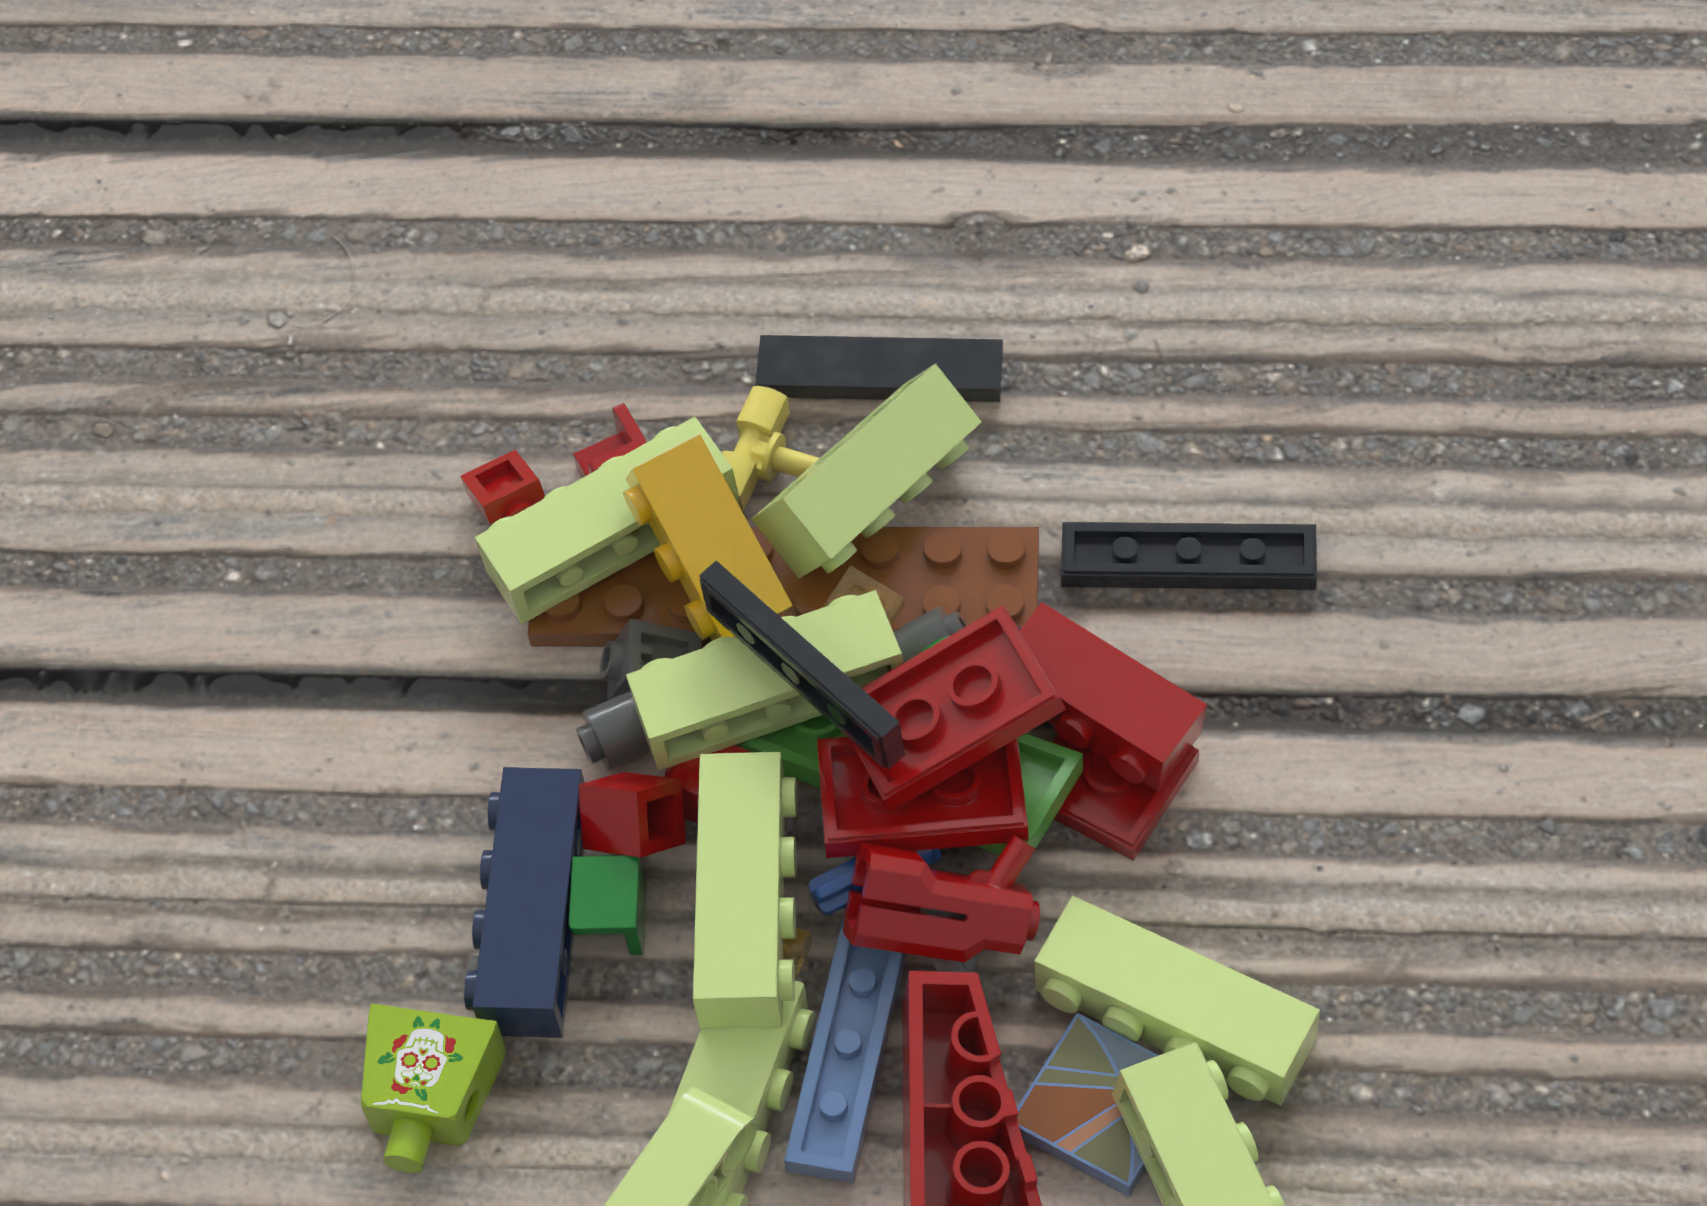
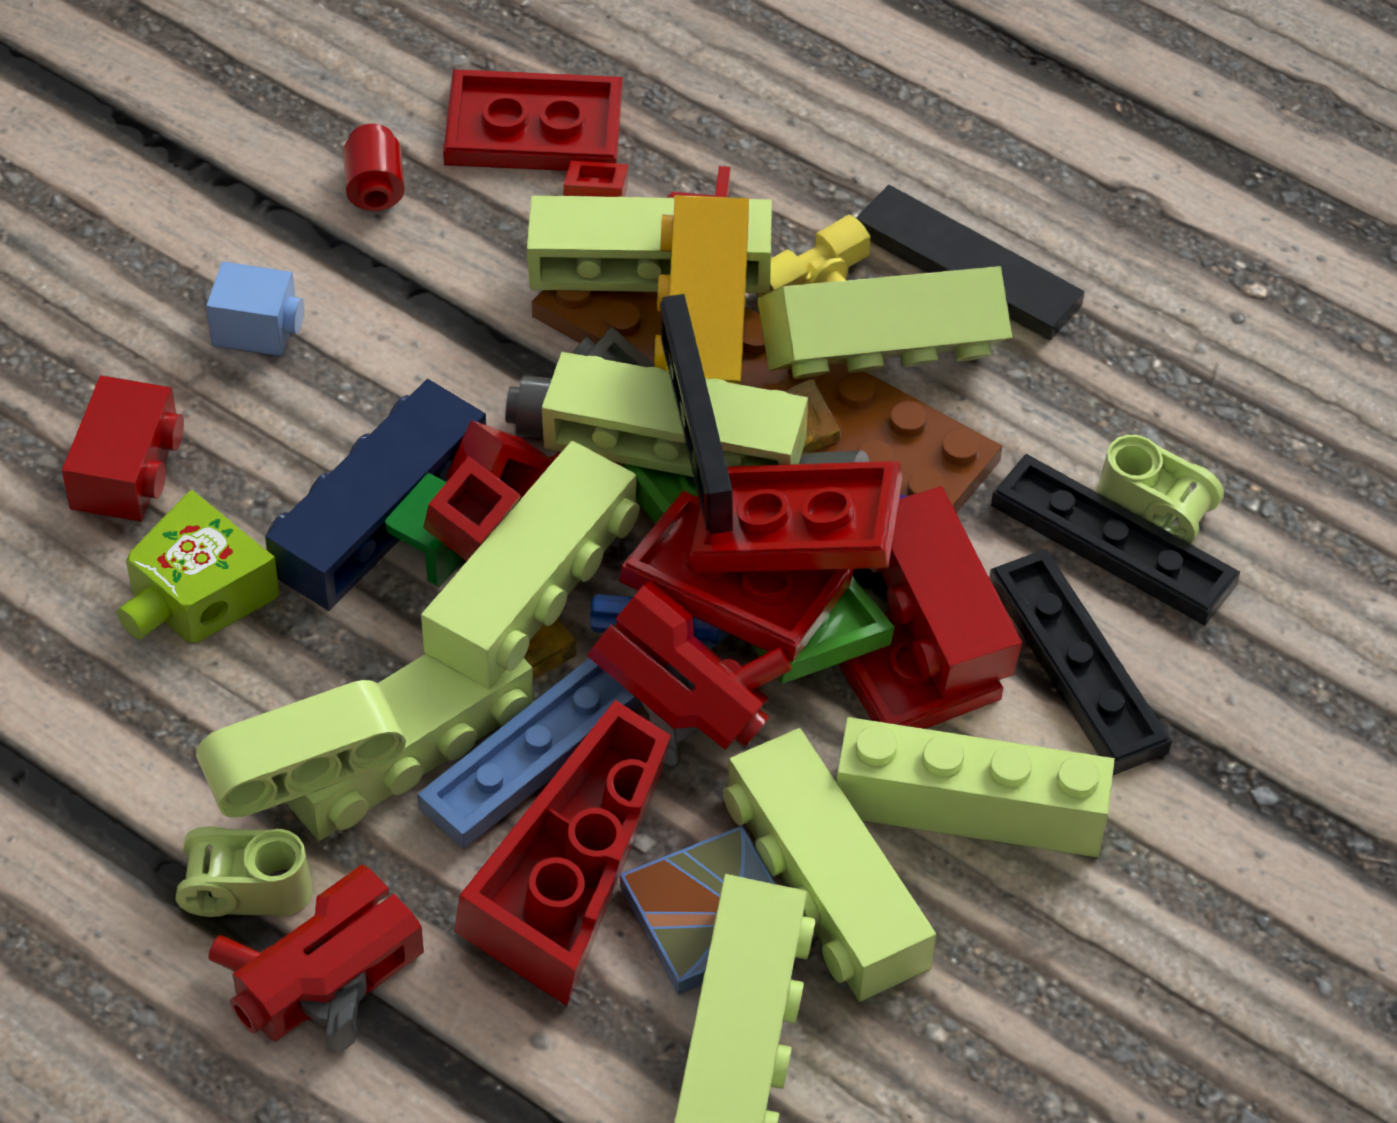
camera: 25 degrees right, 5 degrees down
none -> red brick [61,375,184,522]
none -> light blue brick [206,261,304,356]
none -> red brick [343,123,405,211]
none -> red brick [423,456,521,561]
none -> red tile [443,69,623,171]
none -> yellowish green brick [837,717,1115,858]
none -> black tile [989,548,1172,775]
none -> yellowish green piece [1097,435,1224,544]

